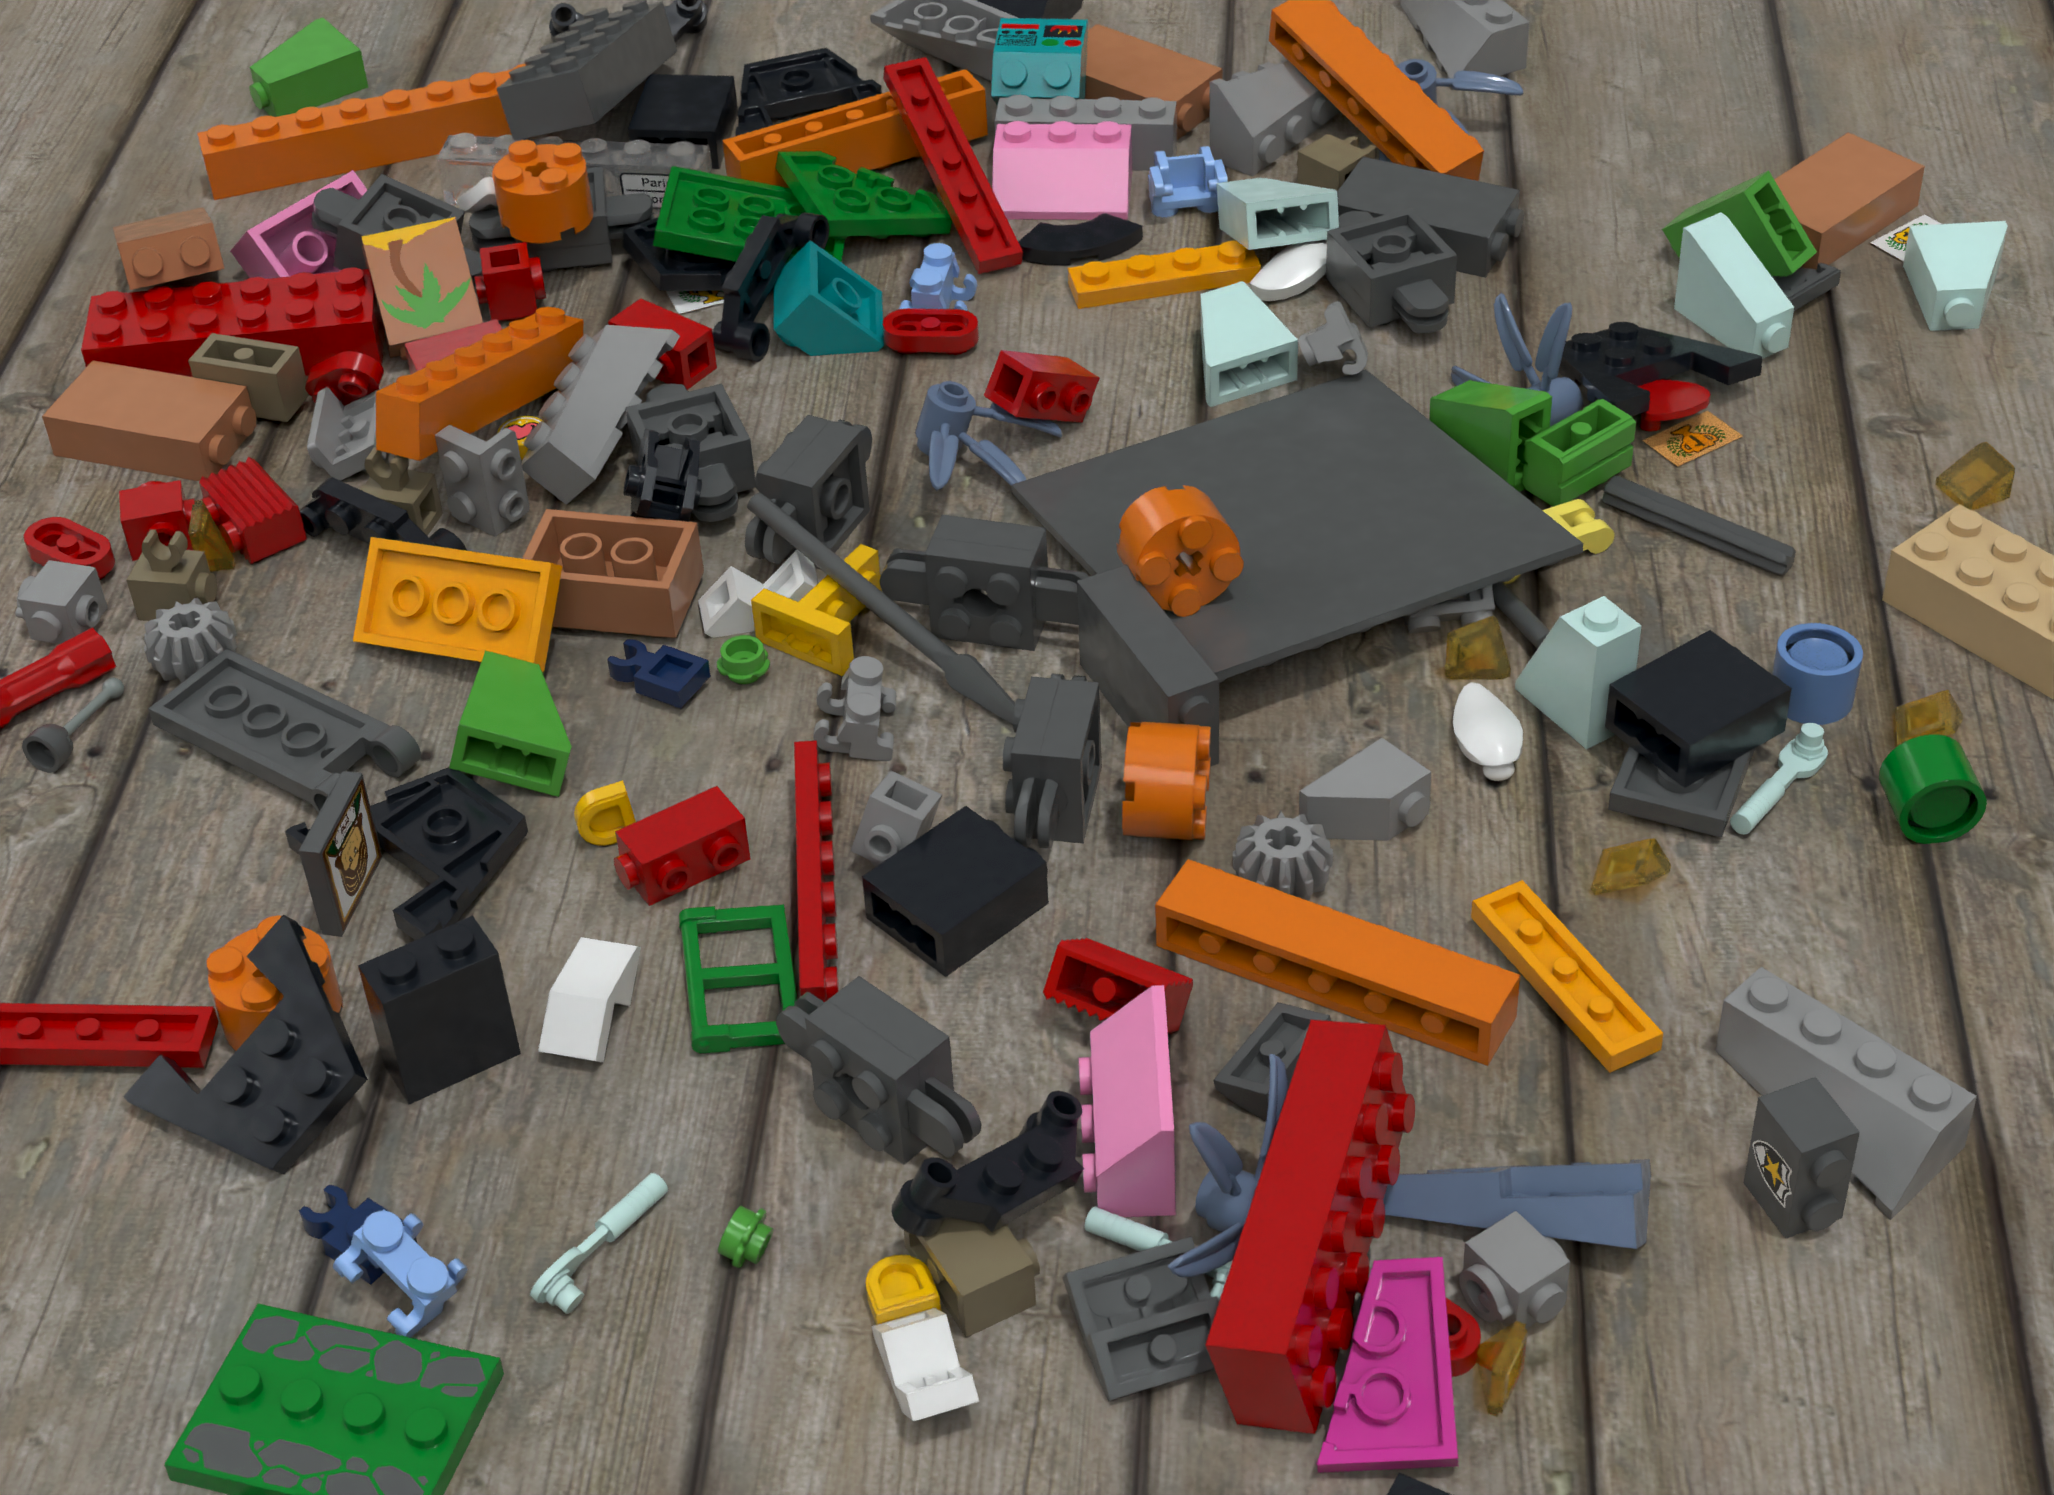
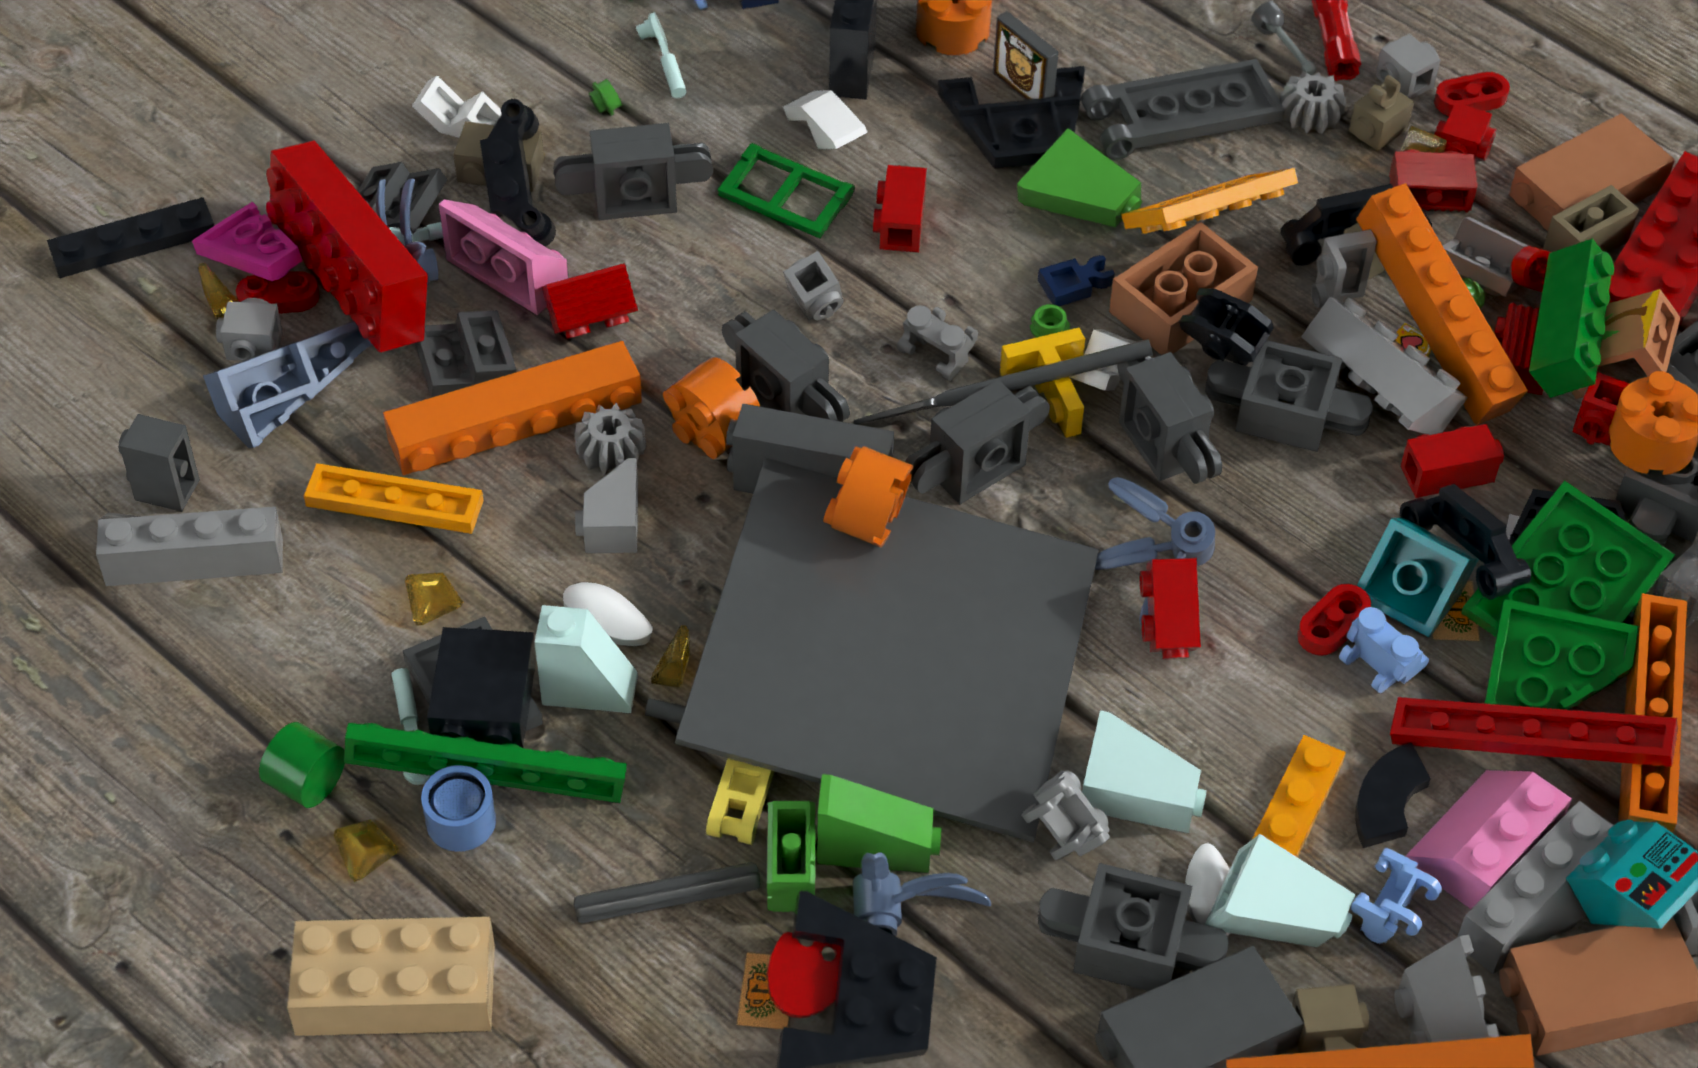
camera: 125 degrees right, 10 degrees up
yellow tile [574,780,636,846] -> none
red plate [794,740,839,1002] -> none
black brick [862,806,1049,977] -> none
none -> green plate [344,722,627,803]
none -> green brick [1529,238,1614,398]

